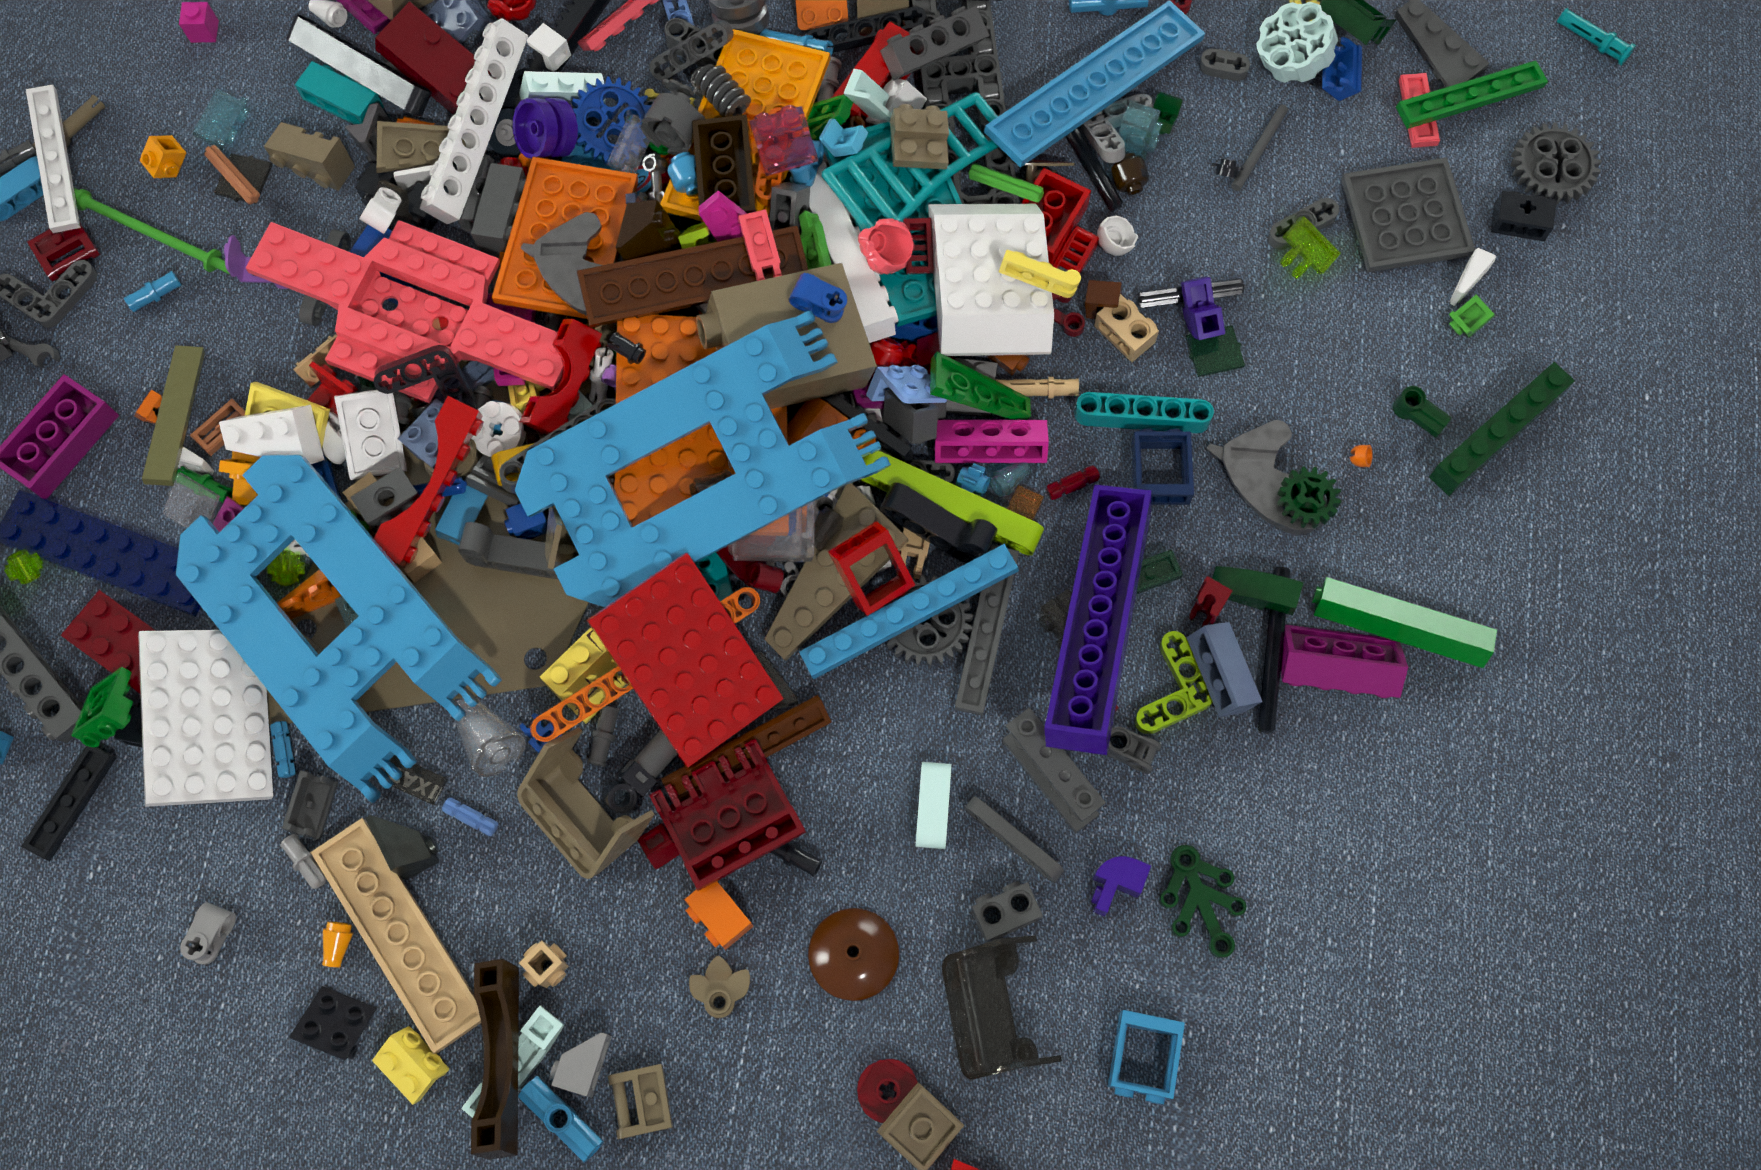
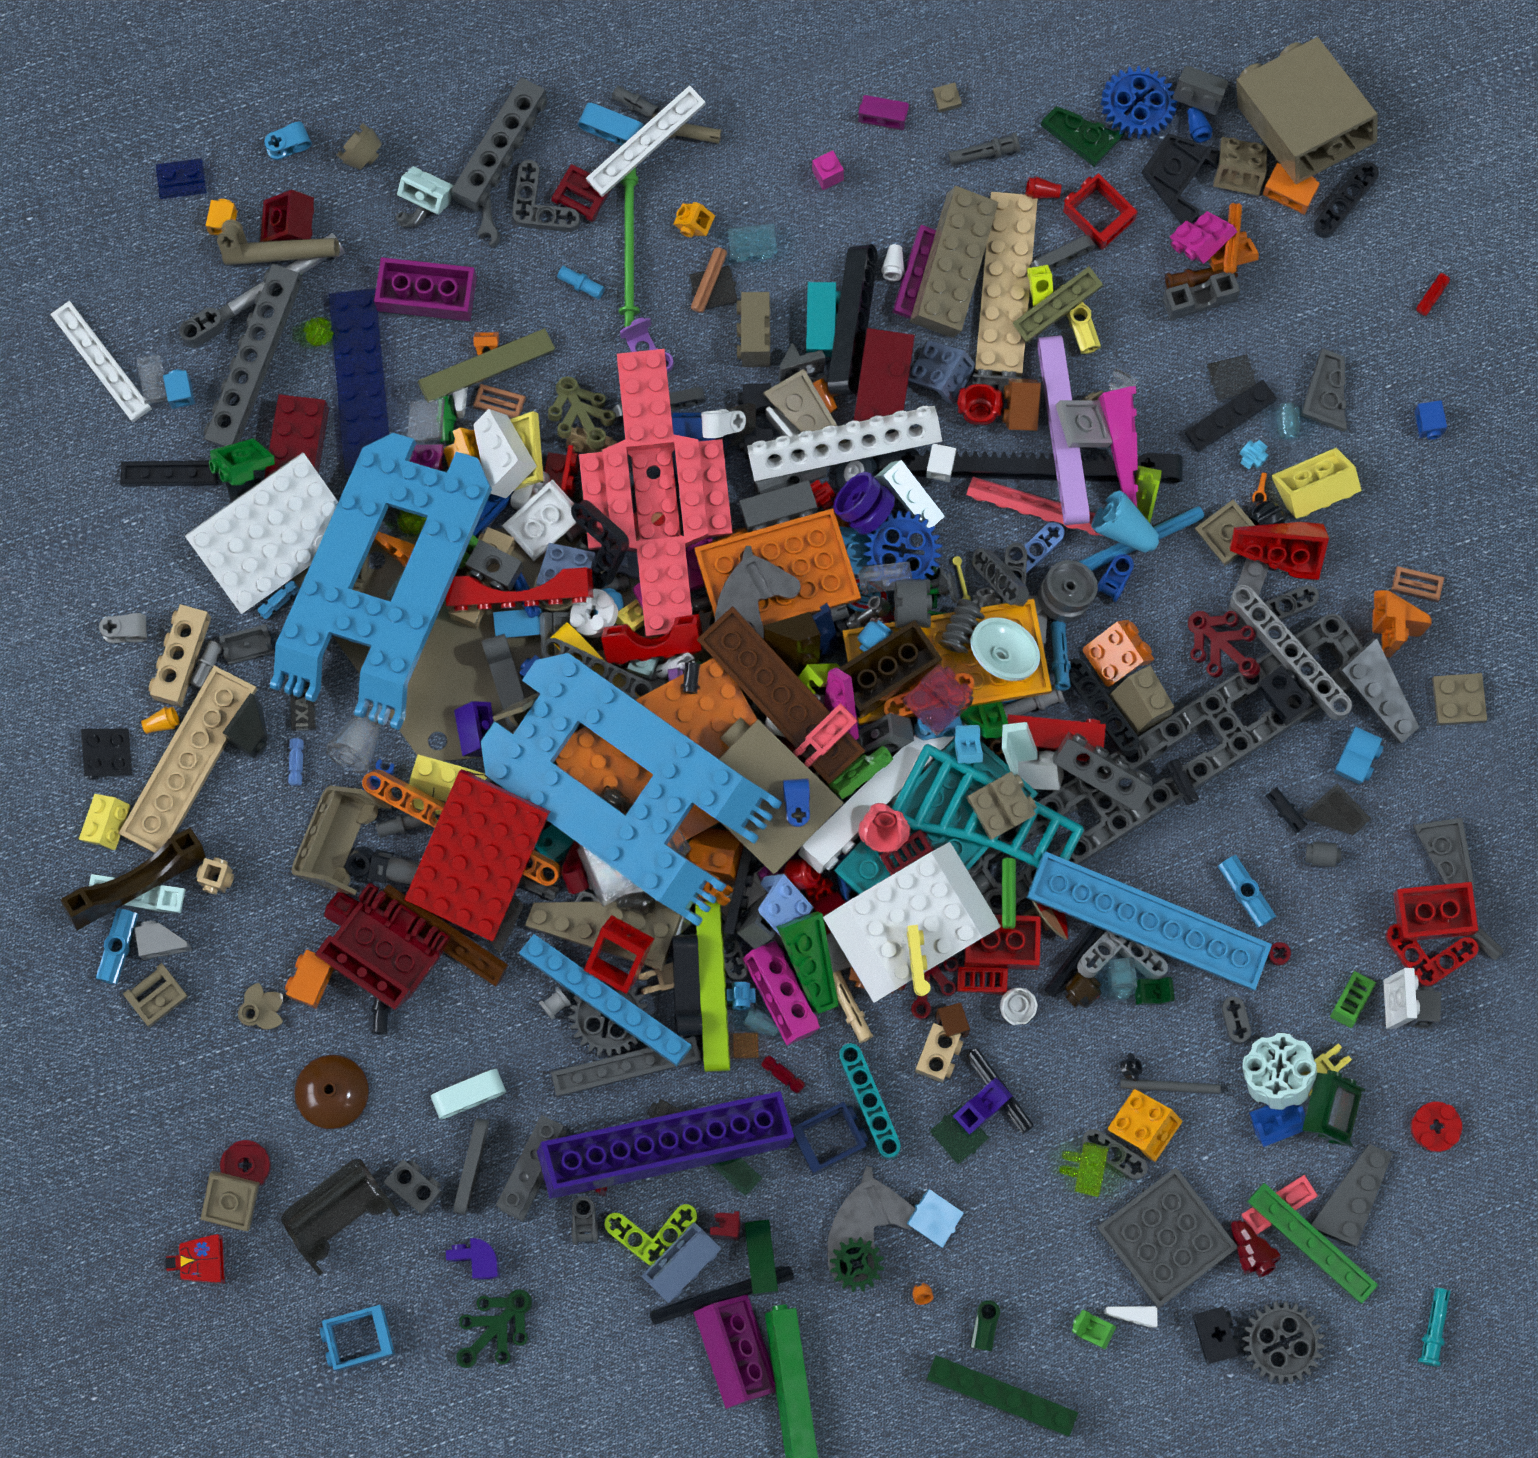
camera: 65 degrees right, 5 degrees up
none -> tan brick [149,604,211,707]
none -> dark purple brick [454,701,494,757]
none -> dark grey axle [519,875,559,900]
none -> light grey bush [539,988,571,1020]
none -> olive plant [548,376,615,449]
none -> piece [907,1189,964,1248]
none -> light aqua dish [971,618,1040,681]
none -> light orange bracket [1108,1089,1183,1162]
none -> dark red rock [1231,1220,1281,1278]

